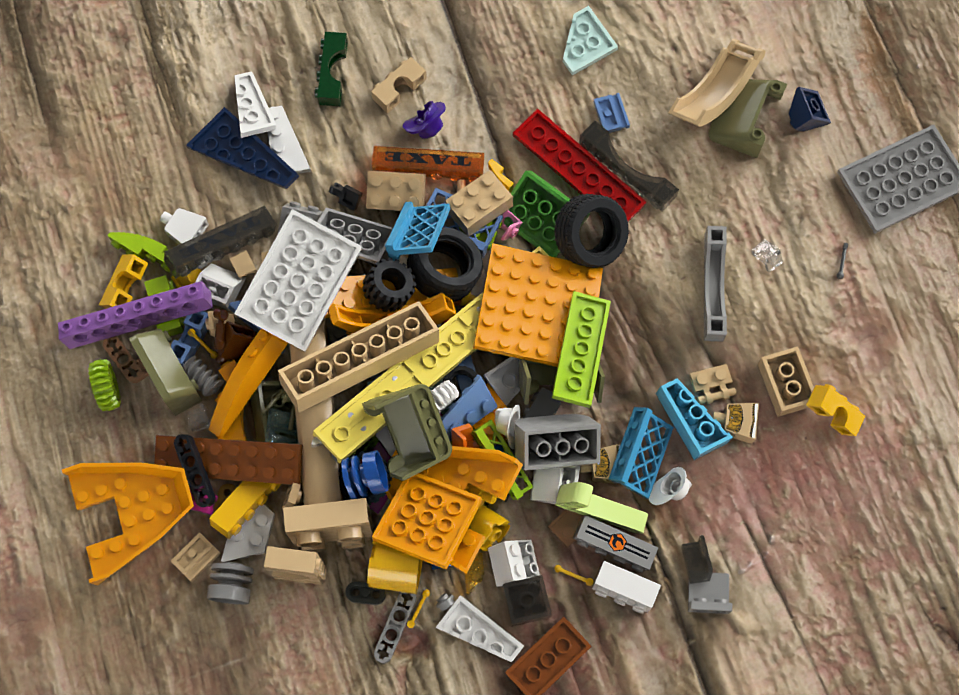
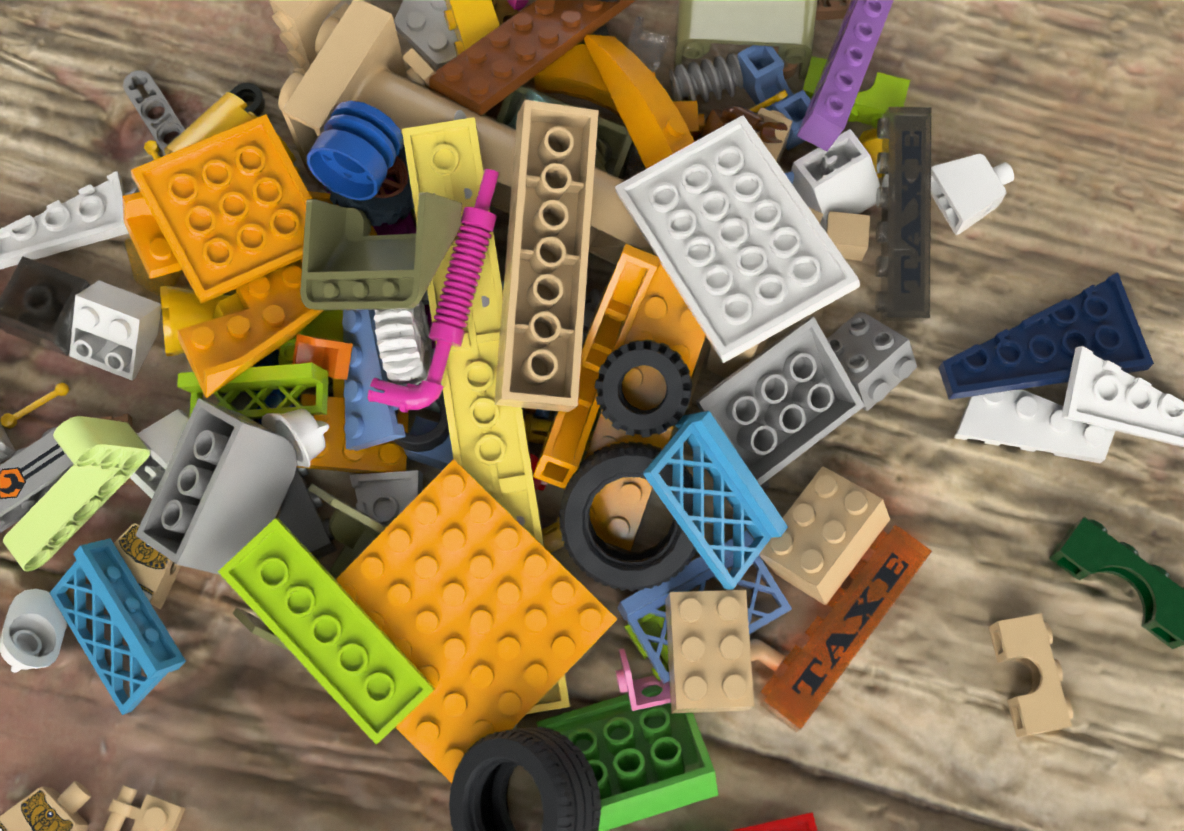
camera: 125 degrees right, 0 degrees up
yellow arch [99,254,148,309] -> none
lime slope [107,232,180,273] -> none
black plate [328,183,363,211] -> none
dark purple hat [402,101,446,139] -> none
yellow slope [488,159,514,193] -> none
medium azure wedge [655,378,733,460] -> none
none -> dark pink piece [368,169,499,413]

